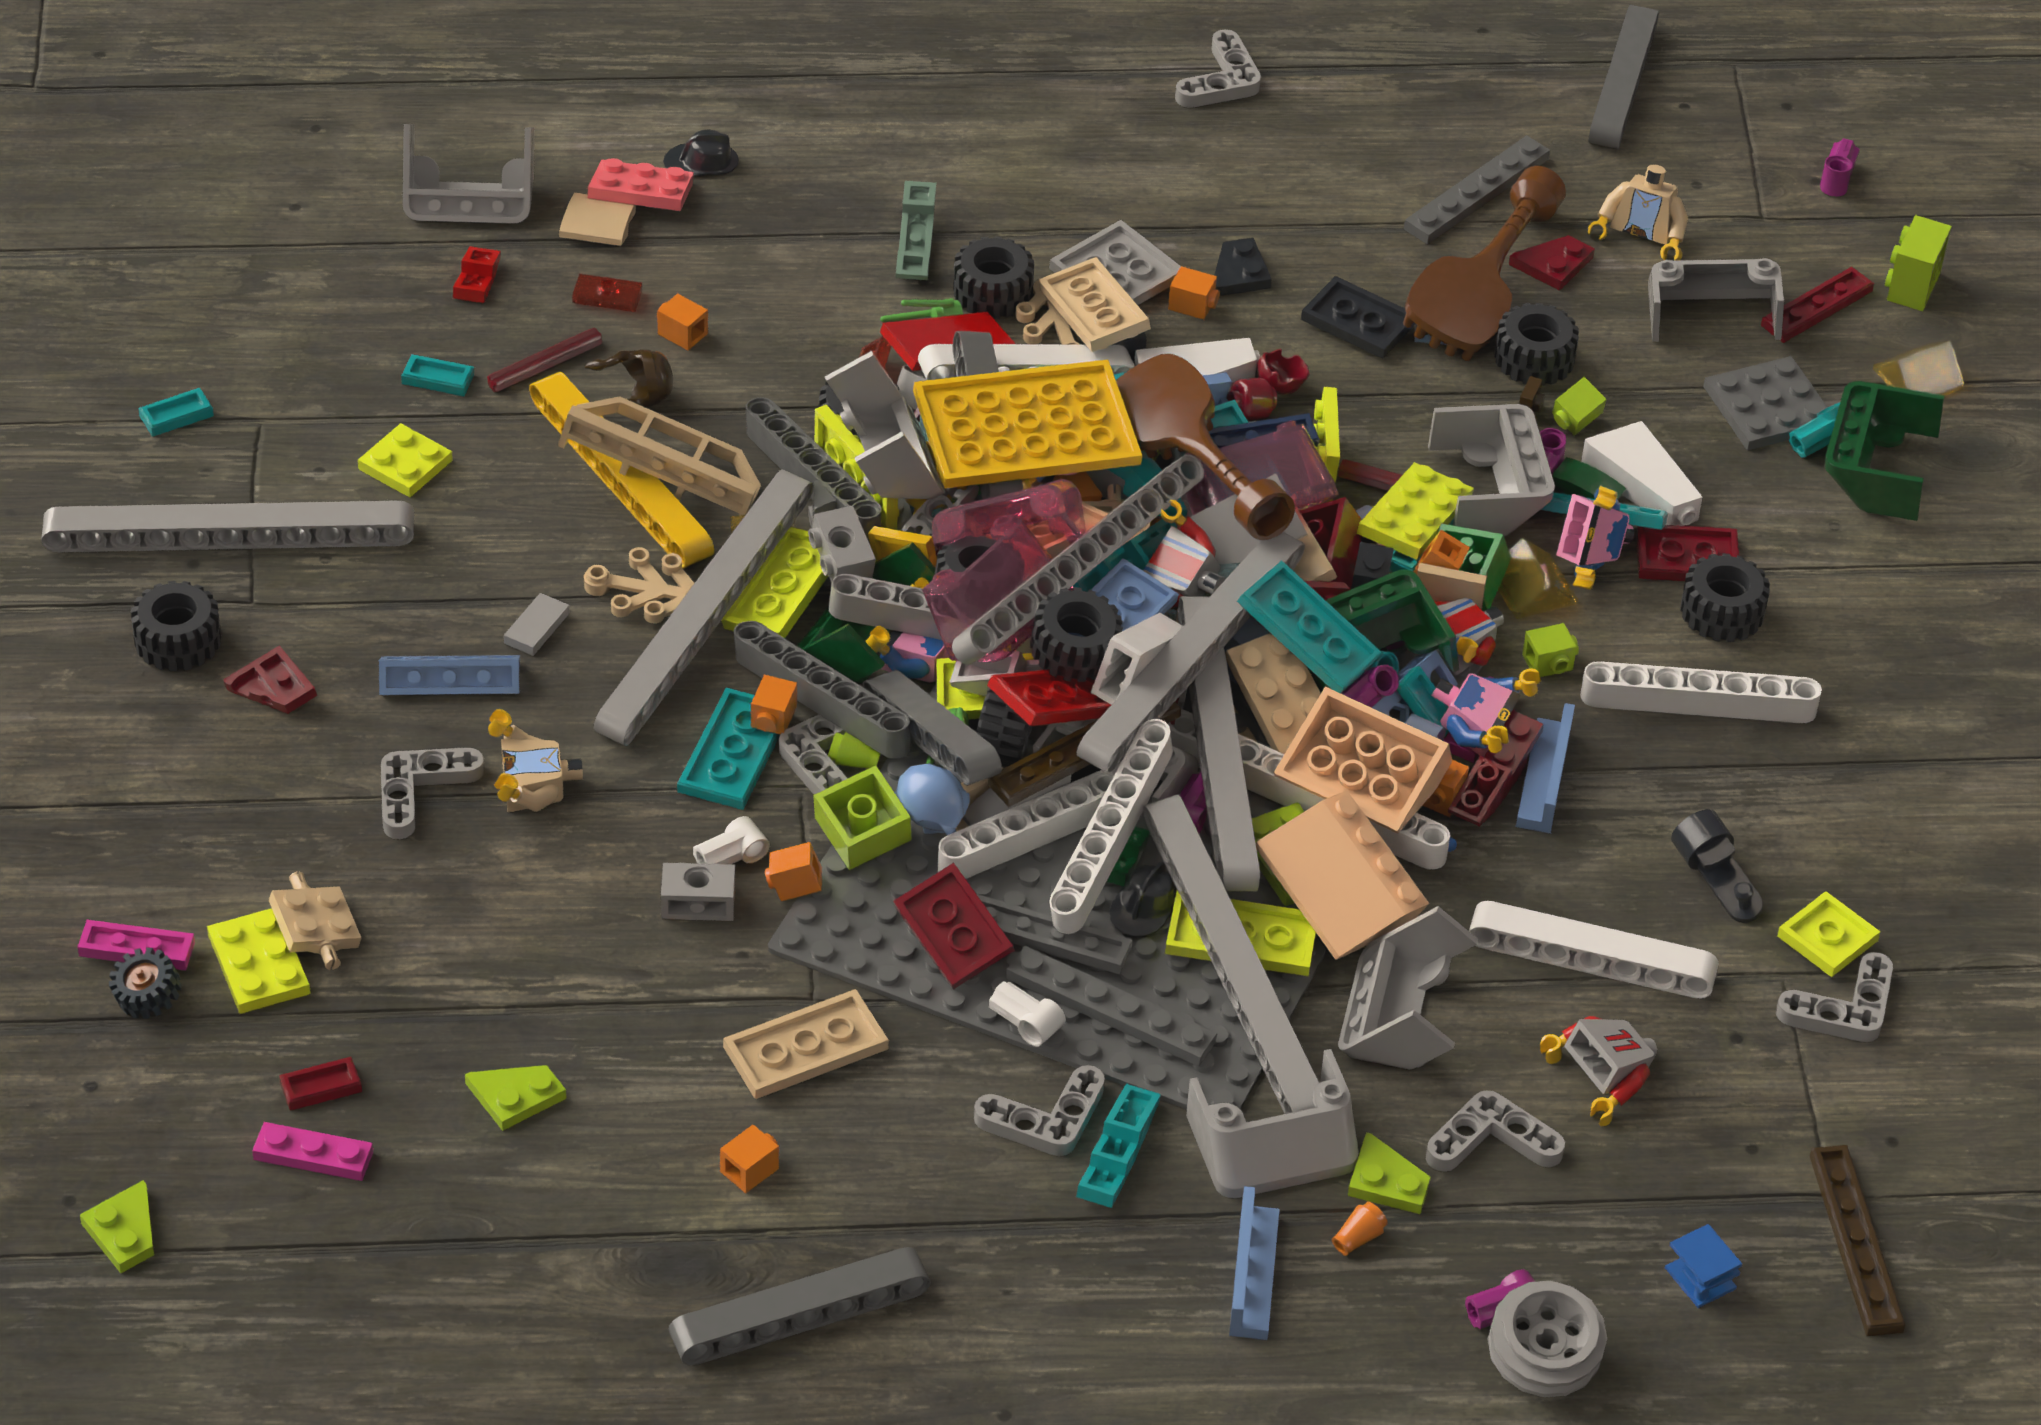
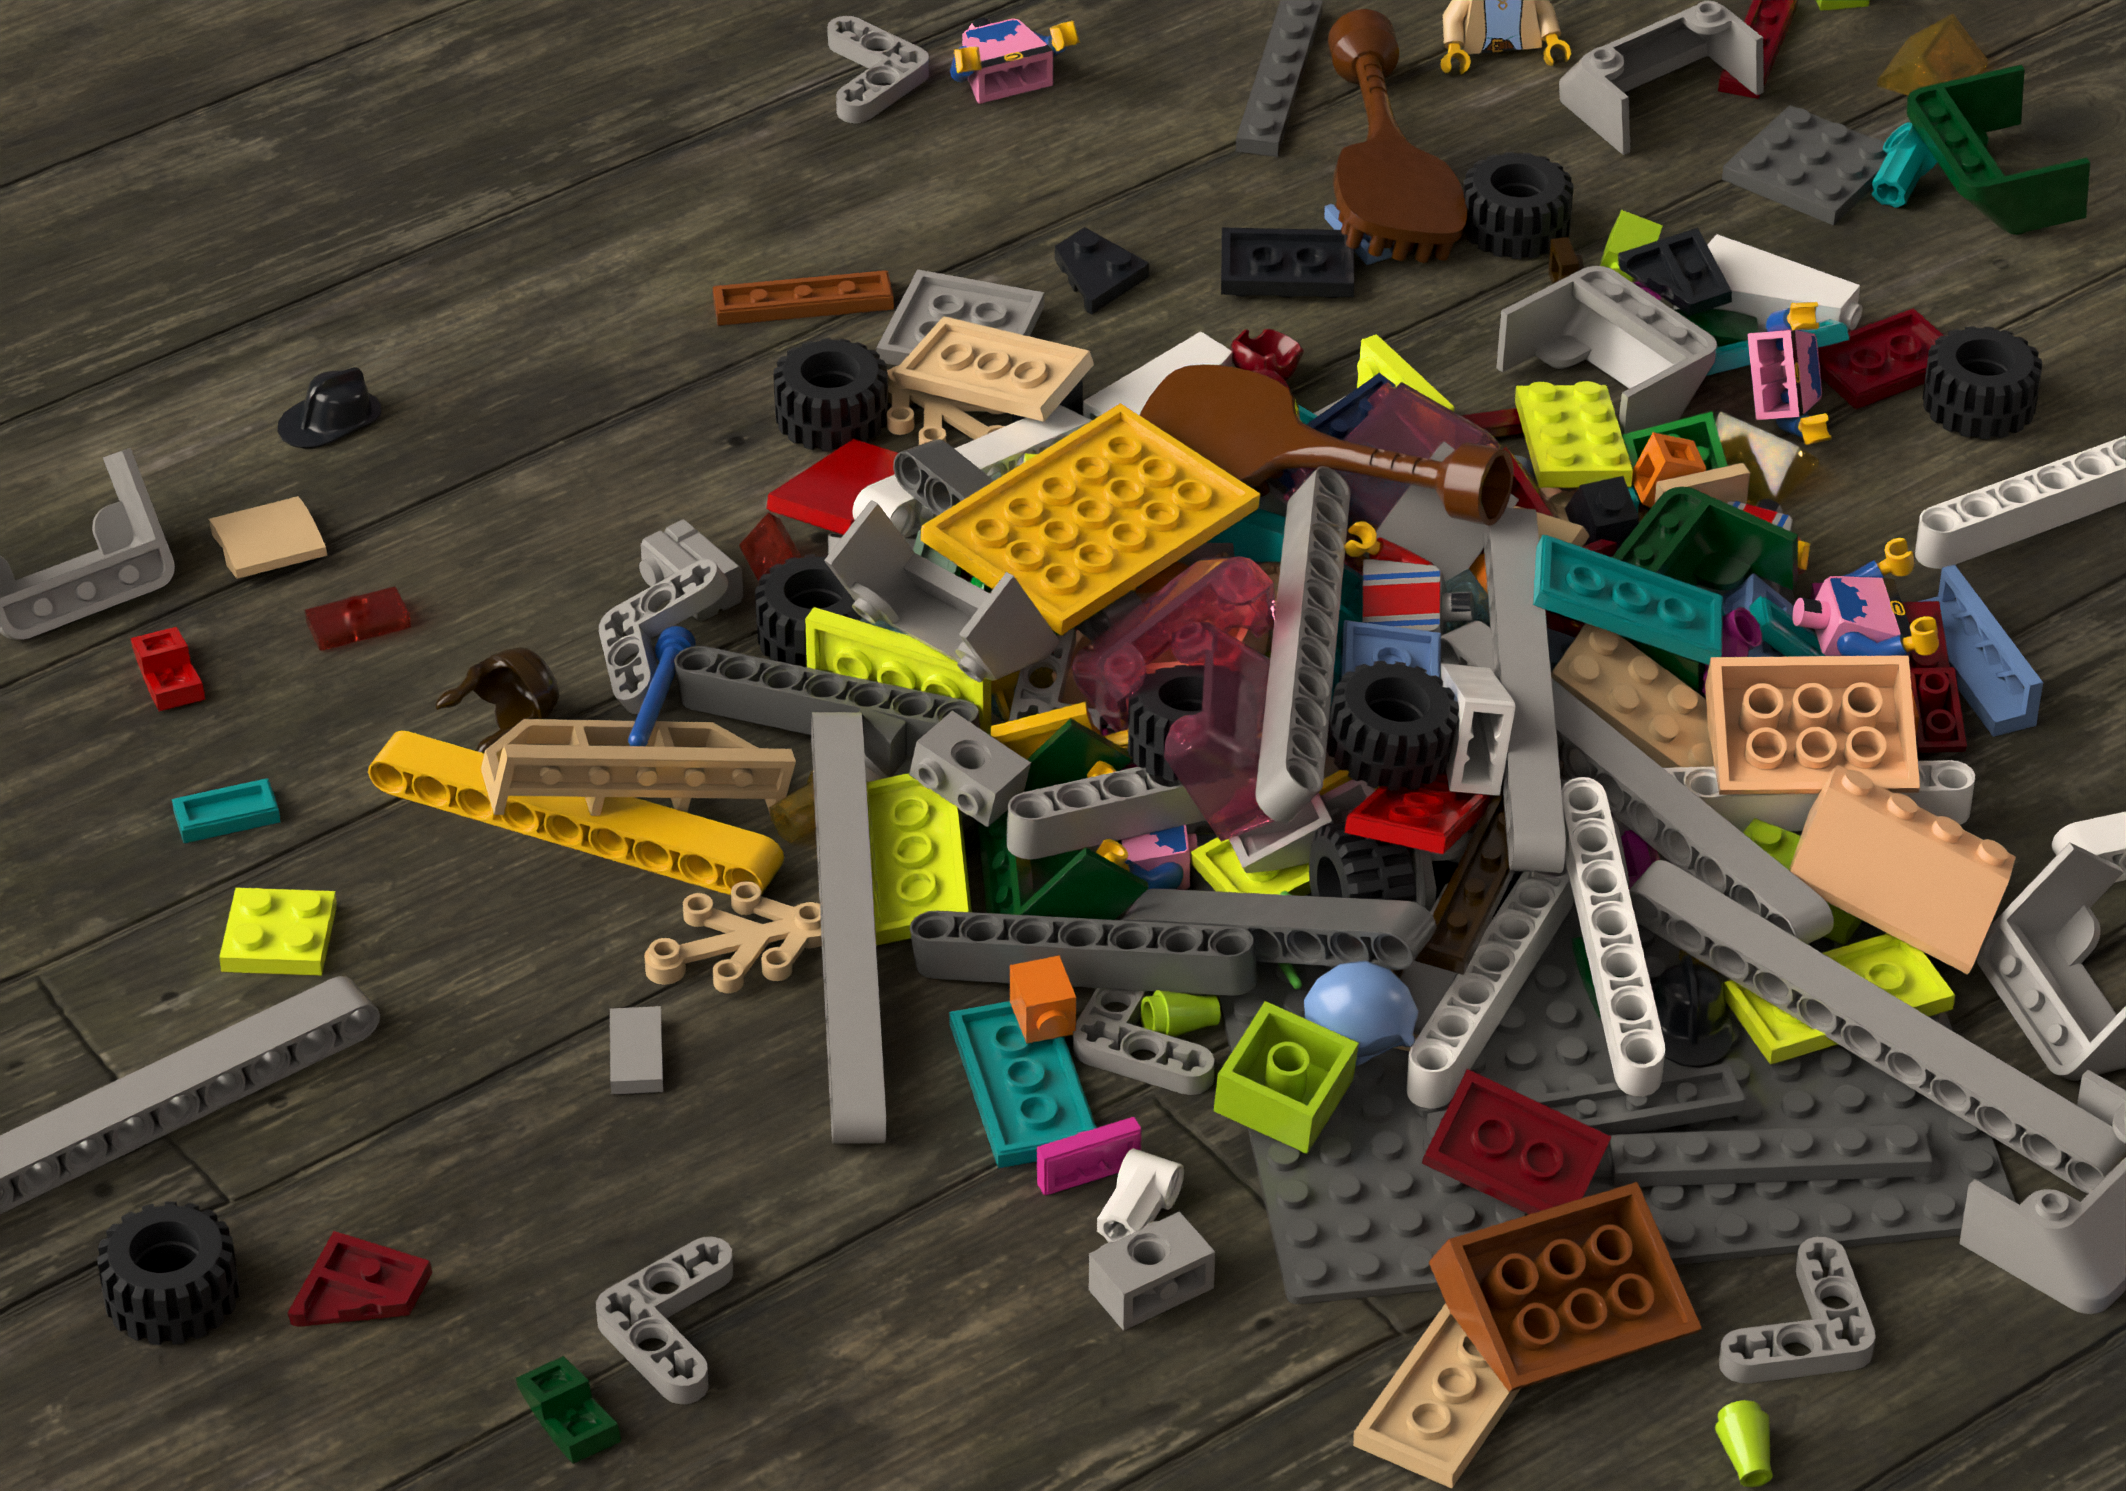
camera: 30 degrees left, 5 degrees down
medium blue fence [379,655,520,695] -> none
dark red axle [487,327,602,392] -> none
torso [488,709,583,812] -> none
coral plate [587,159,694,211] -> none
orange brick [657,293,708,350] -> none
orange brick [765,842,822,901] -> none
bright green plant [880,298,963,322] -> none
sand green slope [896,181,936,280] -> none
white piece [989,981,1066,1047] -> none
teal slope [1076,1084,1161,1208] -> none
orange brick [1168,266,1220,320] -> none
dark red wing [1509,235,1595,291] -> none
lime brick [1522,623,1579,677] -> none
none -> dark green slope [516,1356,621,1464]
none -> light grey beam [599,559,728,714]
none -> blue piece [628,626,696,747]
none -> light grey brick [639,519,743,622]
none -> dark orange tile [712,270,894,326]
none -> torso [950,18,1080,104]
none -> dark pink plate [1037,1117,1141,1196]
none -> dark orange slope [1429,1182,1702,1392]
none -> black wing [1618,228,1732,316]
none -> lime cone [1715,1400,1773,1487]

